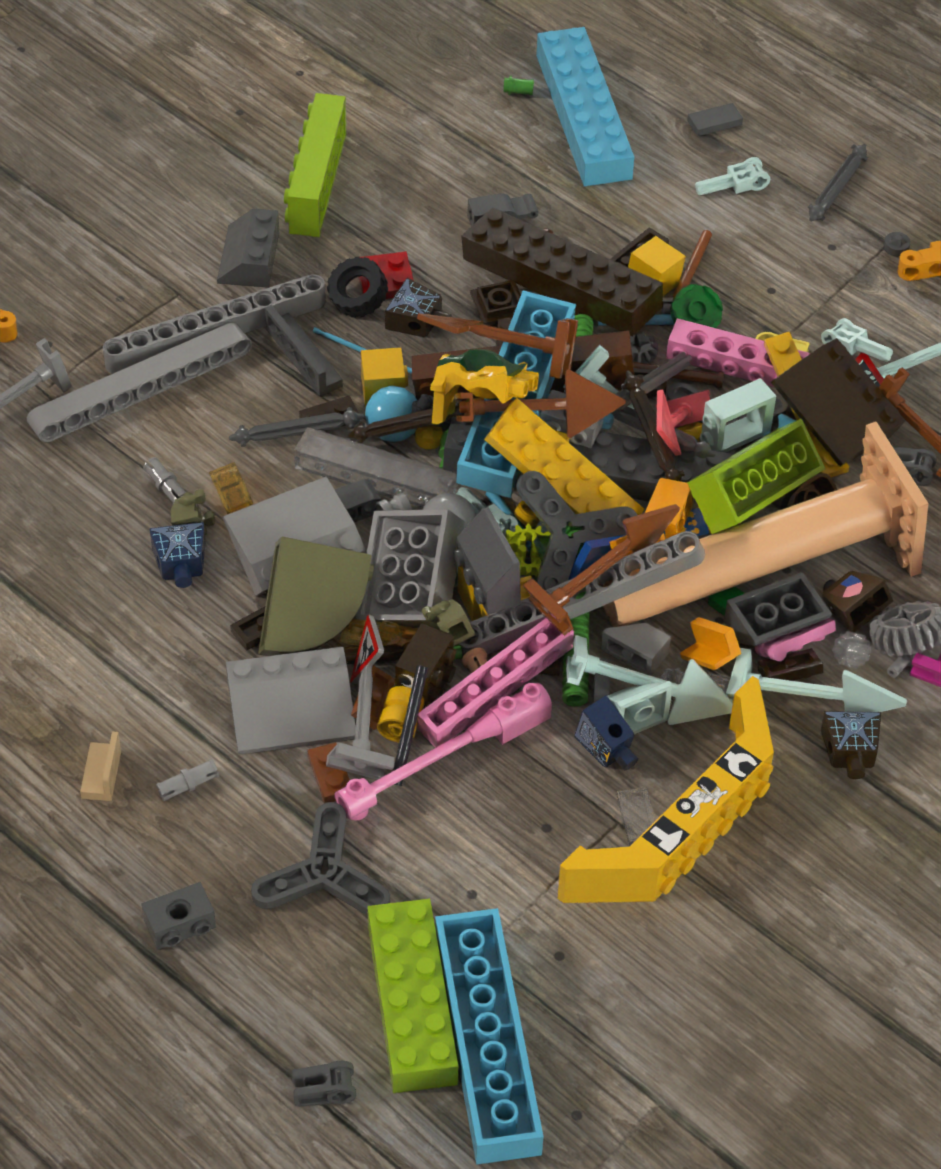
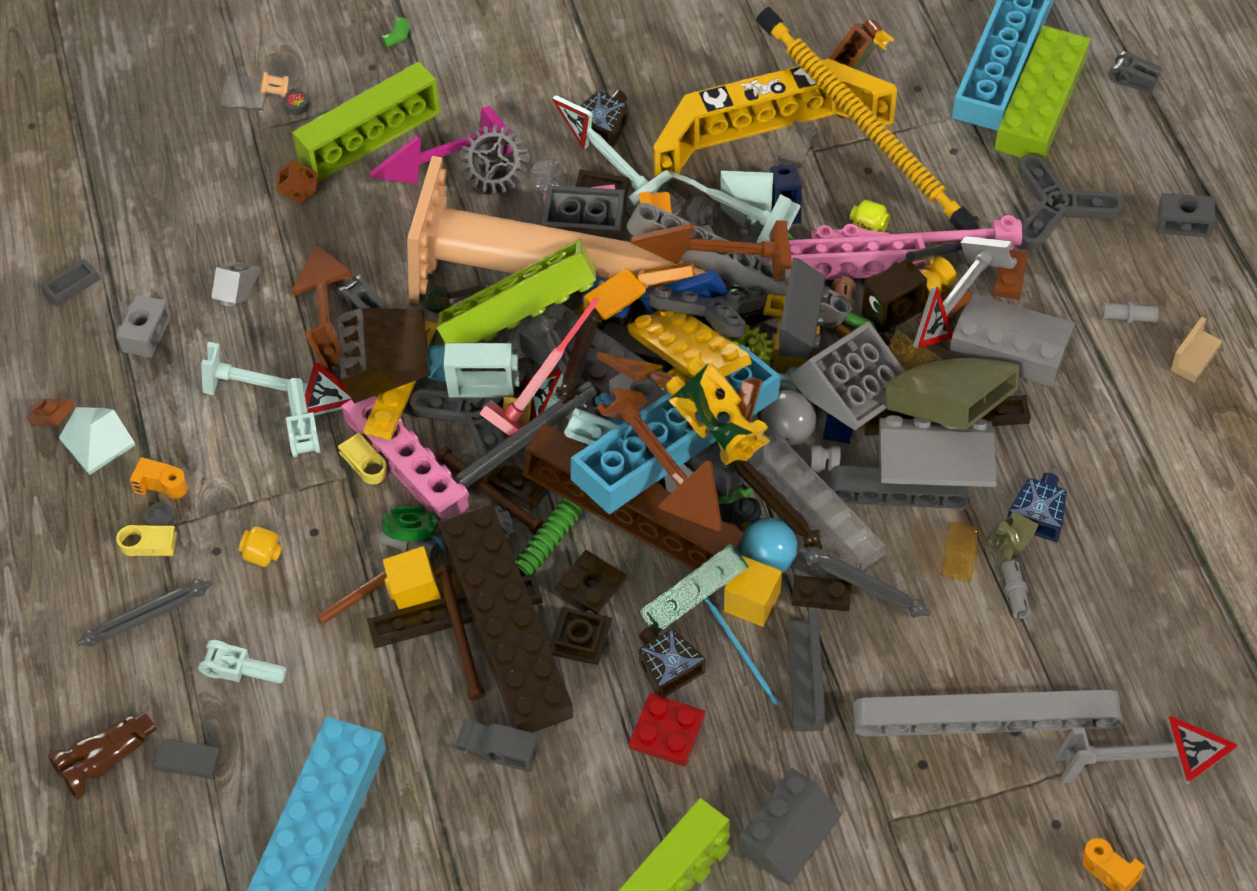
camera: 145 degrees left, 5 degrees up
light grey beam [103,274,326,374] -> none
black tyre [327,256,388,318] -> none
olive piece [421,599,476,646] -> none
dark brown torso [822,571,894,634] -> none
none -> reddish brown piece [48,712,157,800]
none -> light yellow piece [116,525,177,556]
none -> yellow head [238,526,283,567]
none -> clear green tile [638,543,749,633]
none -> yellow hose [756,7,980,230]
none -> dark orange torso [829,19,894,70]
none -> neon yellow head [849,200,890,232]

